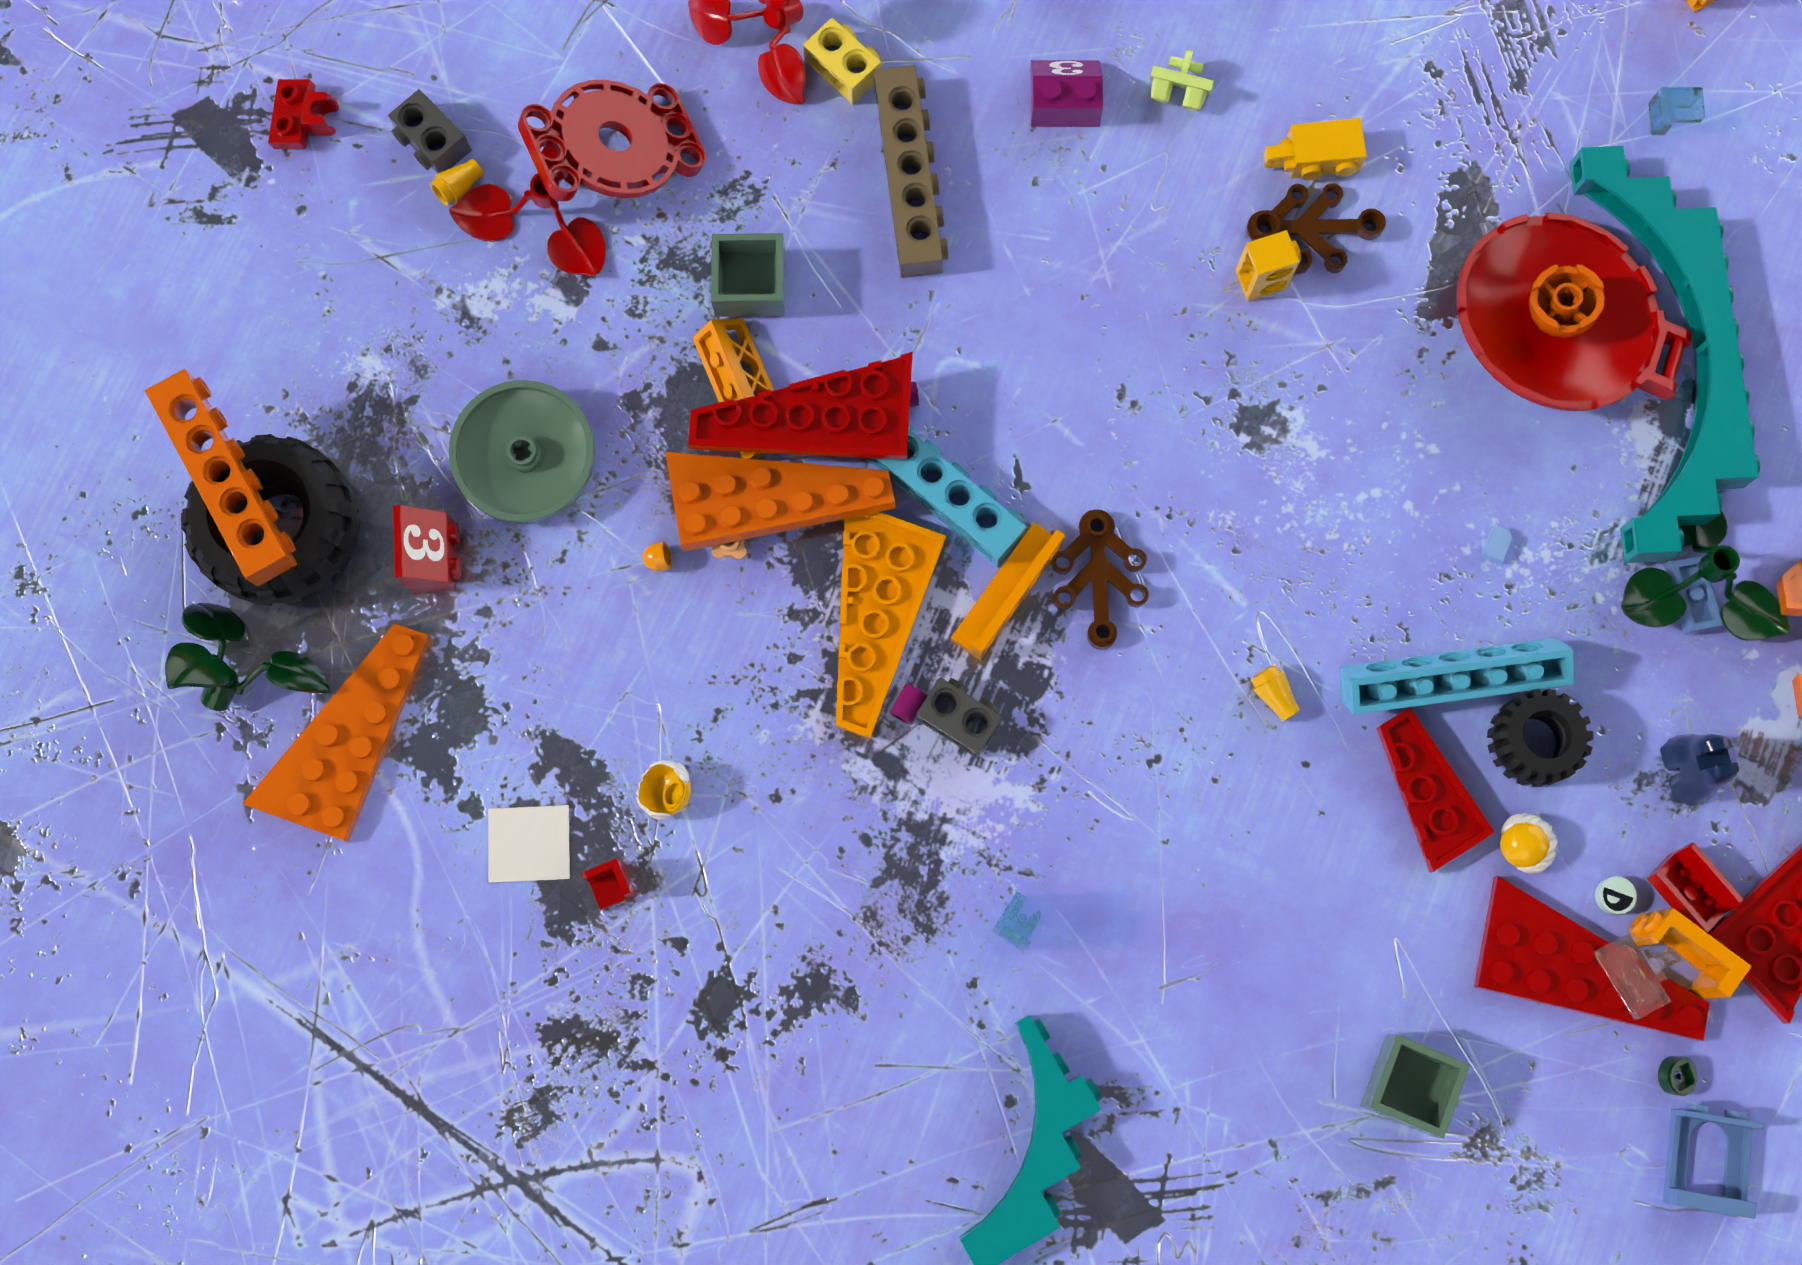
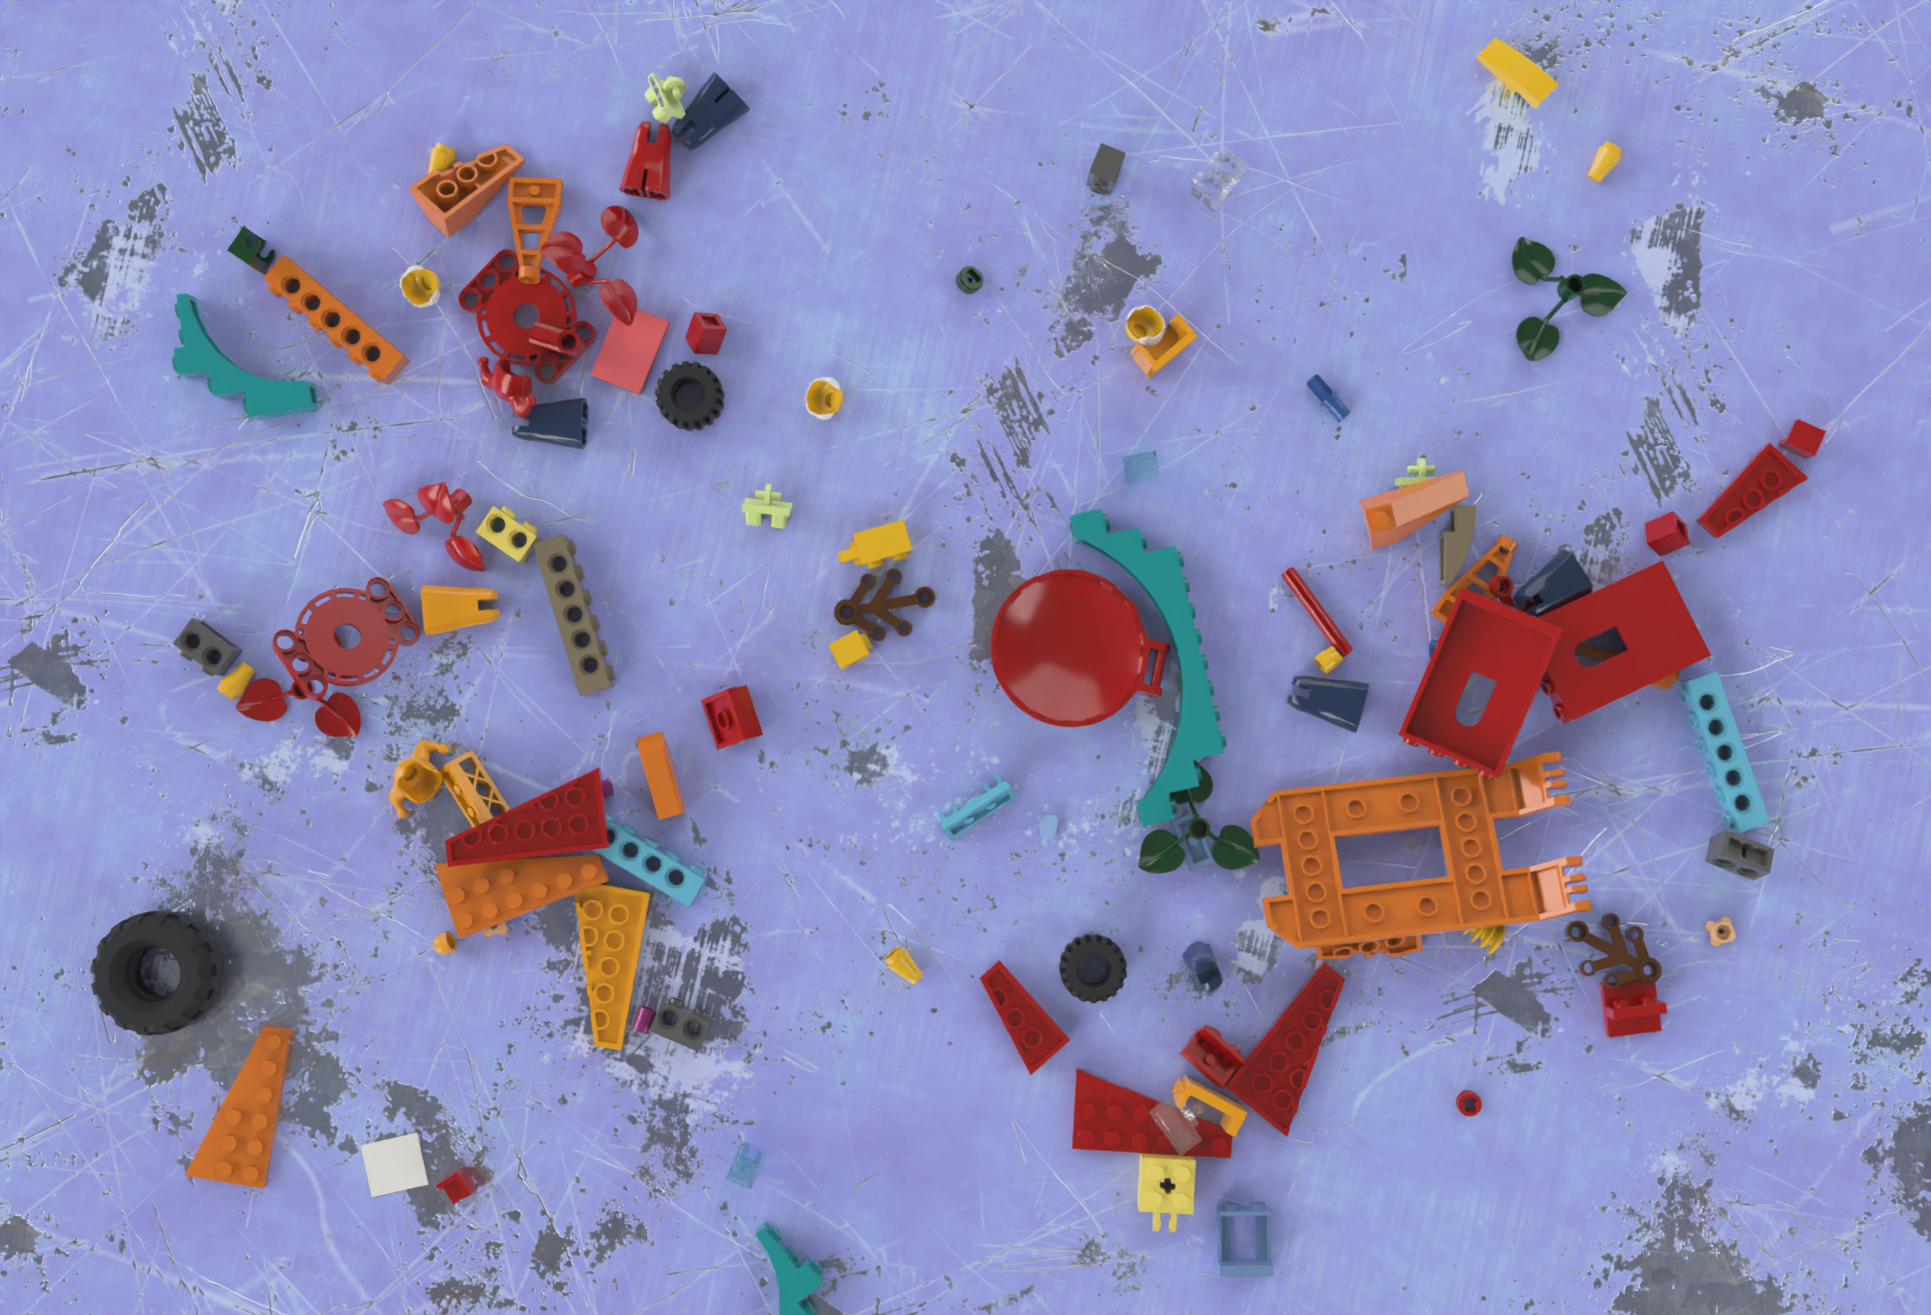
camera: 15 degrees left, 10 degrees up
orange brick [144,369,297,587] -> none
dark green plant [165,603,330,711] -> none
red plate [268,79,339,149] -> none
red slope [393,505,461,594] -> none
sand green dish [449,380,595,524] -> none
yellow hair [636,761,692,820] -> none
sand green piece [711,233,786,317] -> none
light orange fence [951,522,1066,661] -> none
magenta slope [1030,60,1103,127] -> none
reddish brown plant [1051,509,1149,650] -> none
medium azure brick [1339,637,1574,715] -> none
sand green piece [1360,1034,1470,1139] -> none
yellow hair [1500,813,1558,874] -> none
orange cylinder [1529,264,1605,338] -> none
light aqua tile [1595,876,1637,915] -> none
dark green tile [1658,1056,1697,1096] -> none
none -> light orange piece [389,740,449,819]
none -> light orange piece [421,585,500,636]
none -> orange piece [637,731,687,820]
none -> red bracket [701,685,763,750]
none -> medium azure plate [939,775,1017,840]
none -> light yellow hinge [1137,1153,1196,1232]

